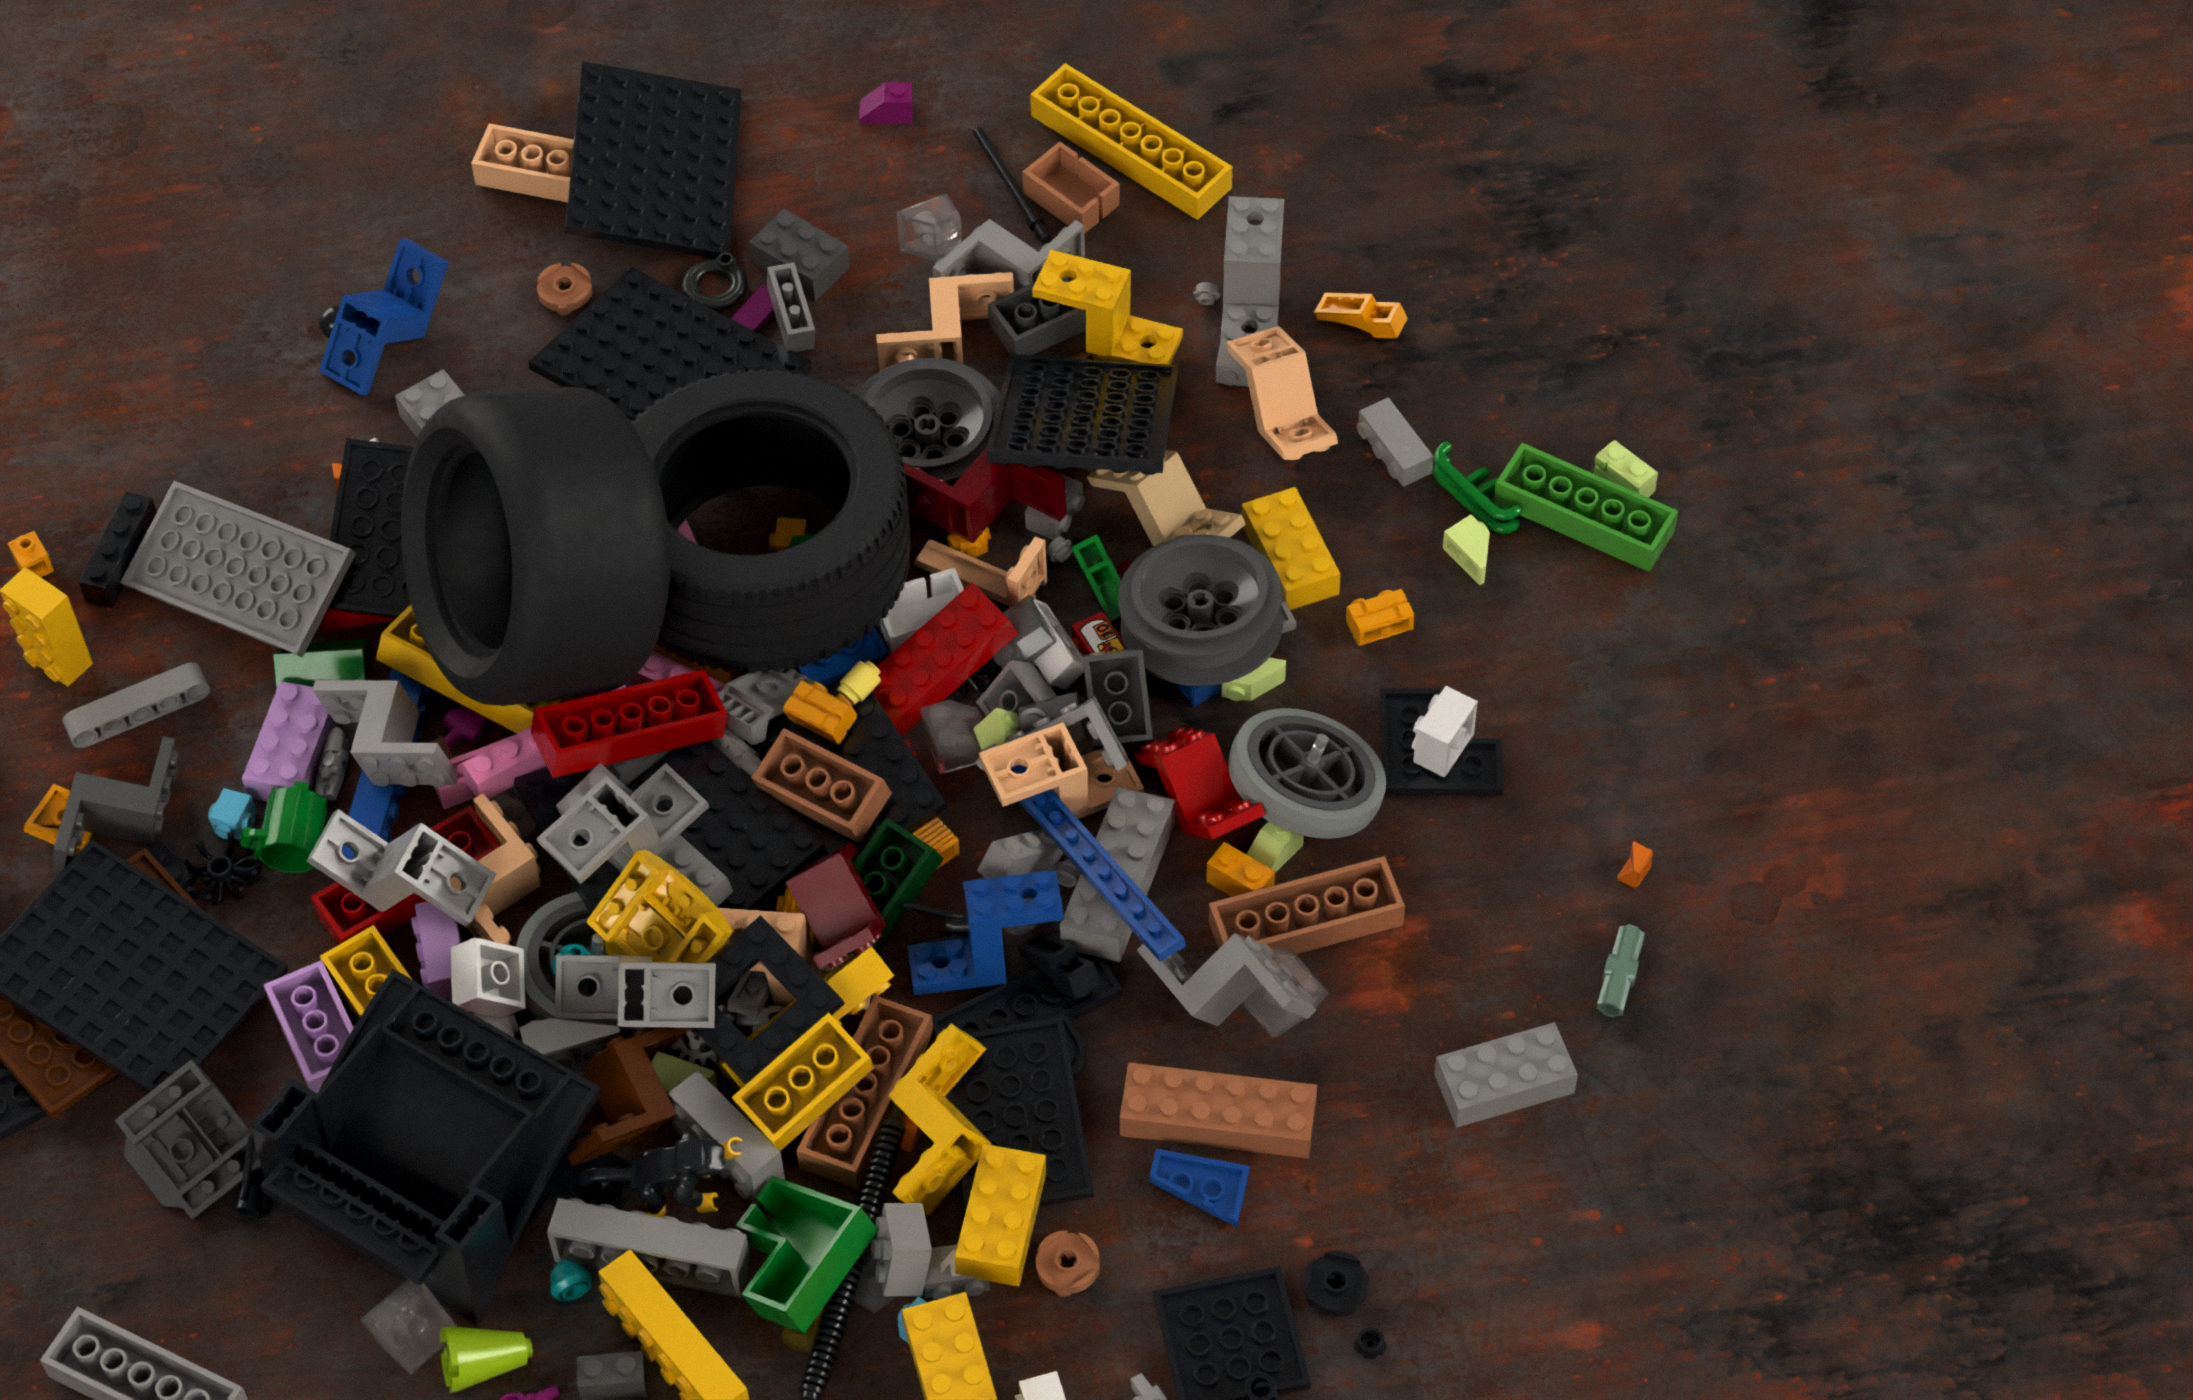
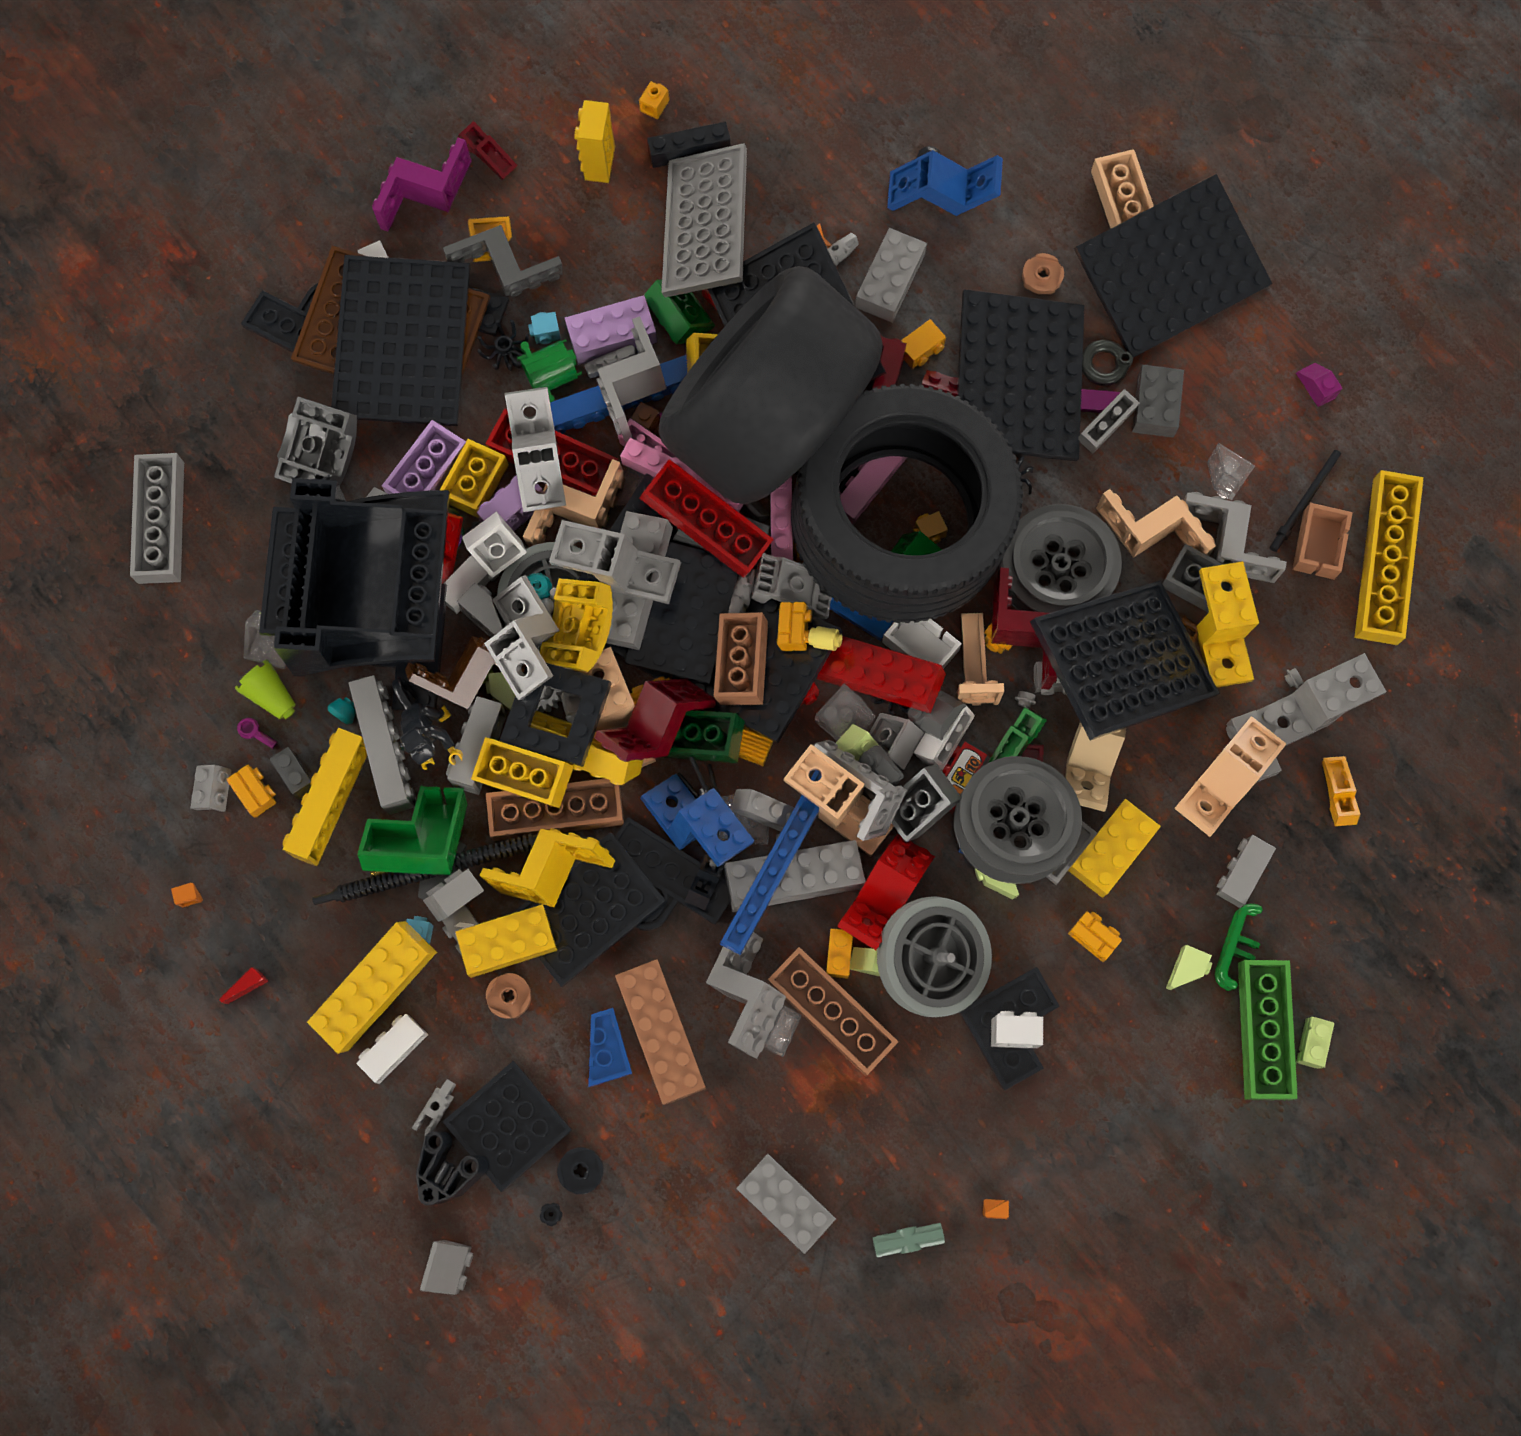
camera: 60 degrees right, 20 degrees up
light grey beam [63,663,210,748] -> none

